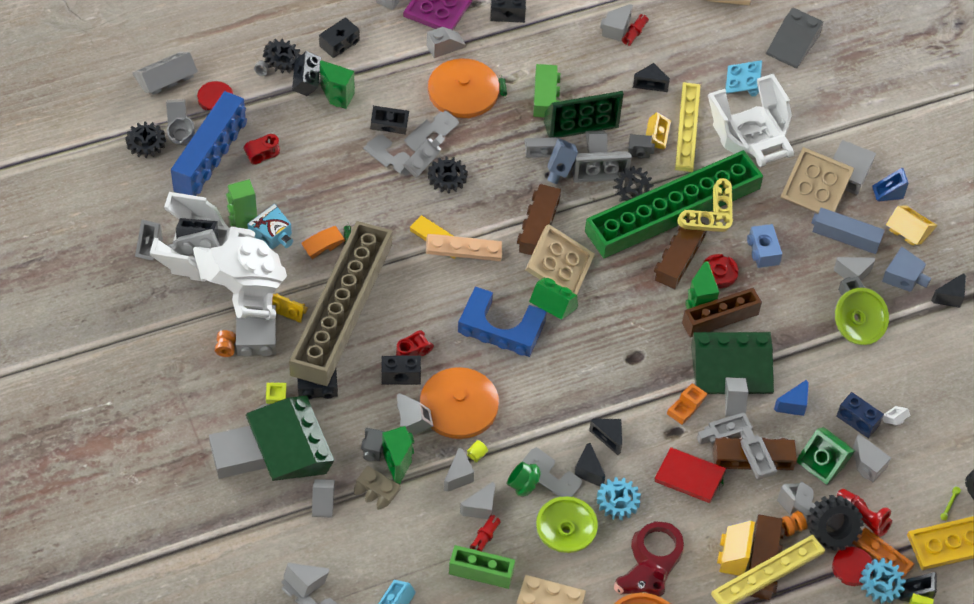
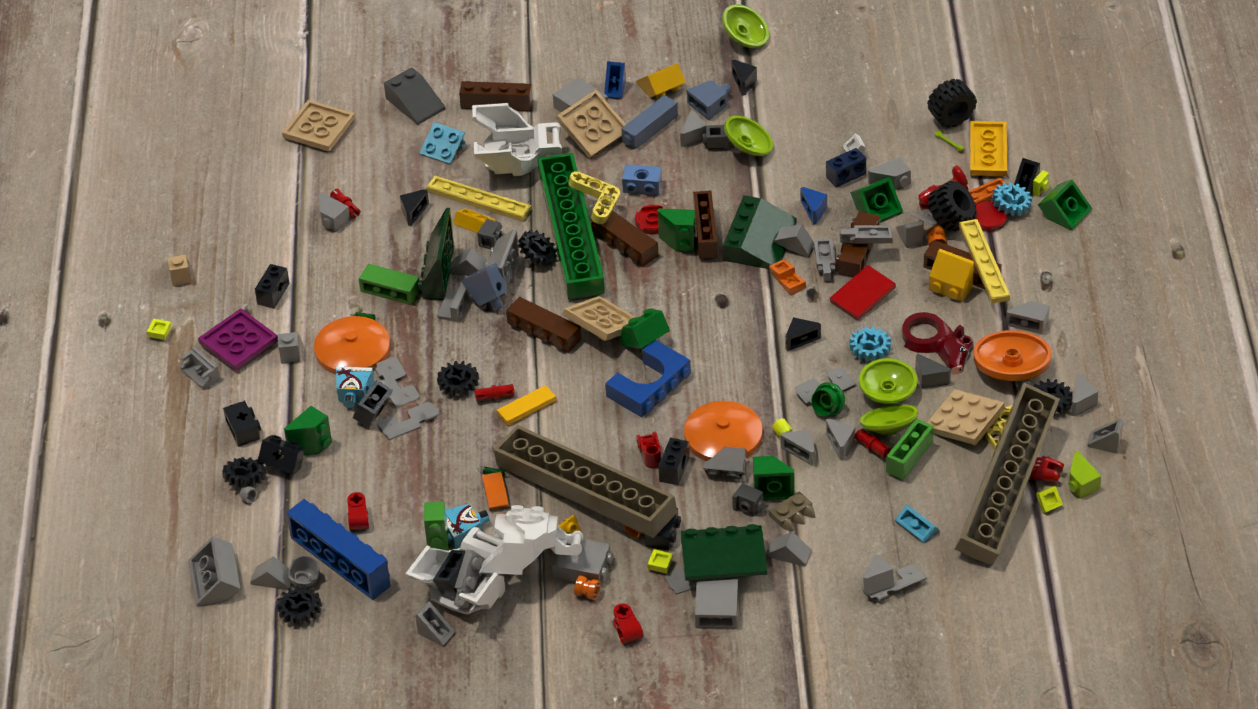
camera: 65 degrees left, 10 degrees down
red tile [197,81,233,111] -> none
light grey hinge [403,134,445,178] -> none
light nougat plate [426,234,502,261] -> none
black slope [574,443,606,487] -> none
none -> medium azure torso [336,366,374,408]
none -> reddish brown brick [459,81,533,111]
none -> red pin [474,384,515,401]
none -> red piece [613,603,644,644]
none -> lime dish [860,405,919,436]
none -> dark grey slope [915,354,951,389]

